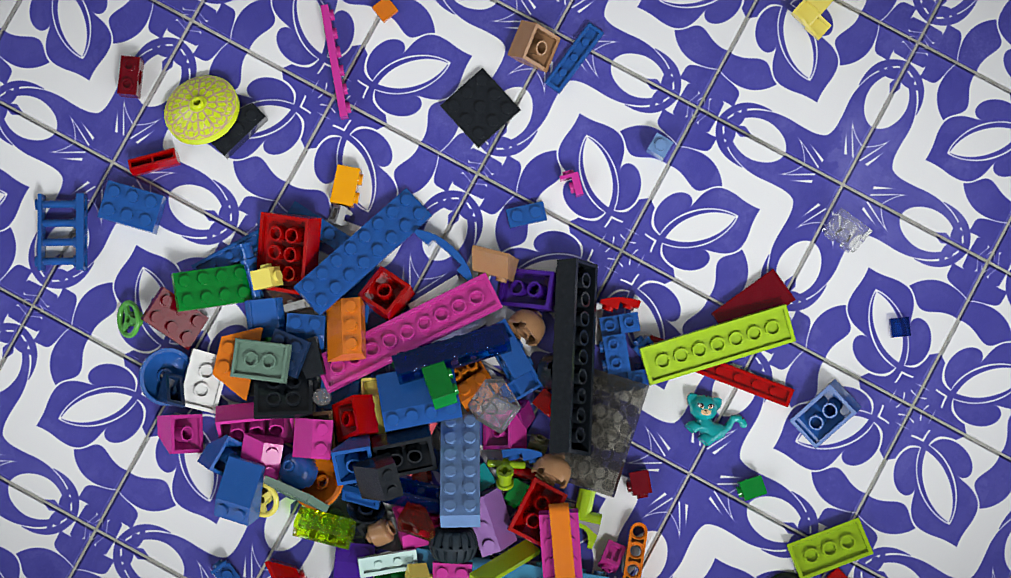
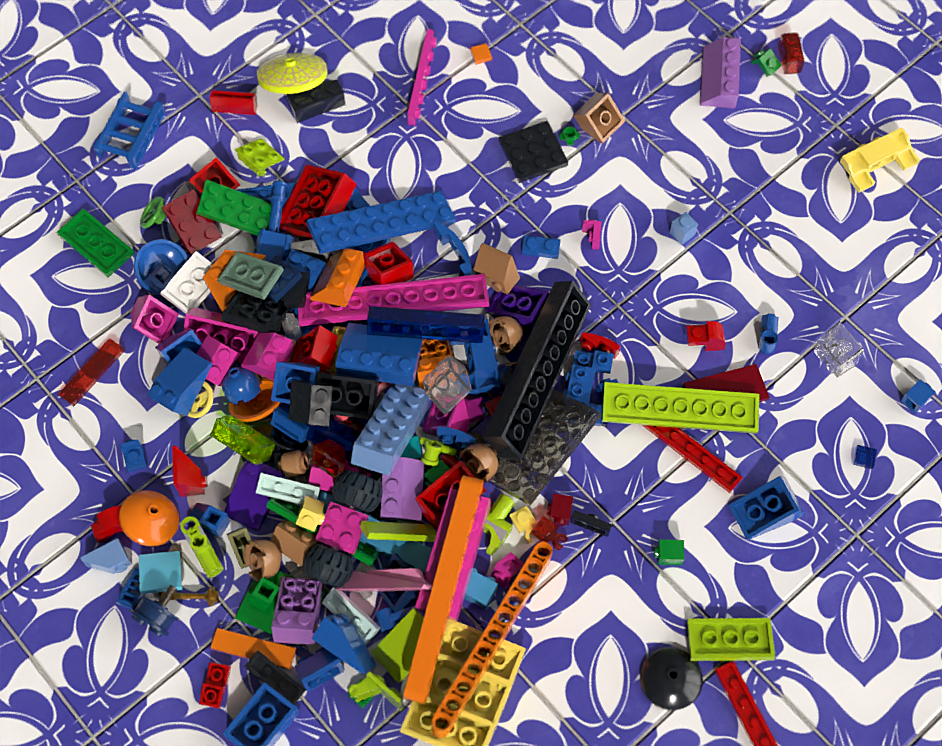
camera: 20 degrees right, 20 degrees down
blue brick [97,180,167,235] -> none
dark red brick [117,55,144,99] -> none
light yellow brick [250,263,283,290] -> none
sand green tile [263,476,329,512] -> none
light grey tile [328,204,353,226] -> none
light orange brick [330,164,364,208] -> none
green brick [421,361,459,410] -> none
blue tile [544,22,604,94] -> none
teal animal [685,393,747,446] -> none
none -> green plate [56,208,135,278]
none -> clear red tile [58,338,125,407]
none -> red slope [187,157,240,198]
none -> lime hinge [235,138,285,177]
none -> light yellow plate [509,506,541,544]
none -> clear red plate [530,516,568,551]
none -> green plate [559,127,580,146]
none -> black plate [571,510,612,537]
none -> red brick [686,321,726,351]
none -> blue piece [758,313,779,354]
none -> blue brick [900,379,935,414]

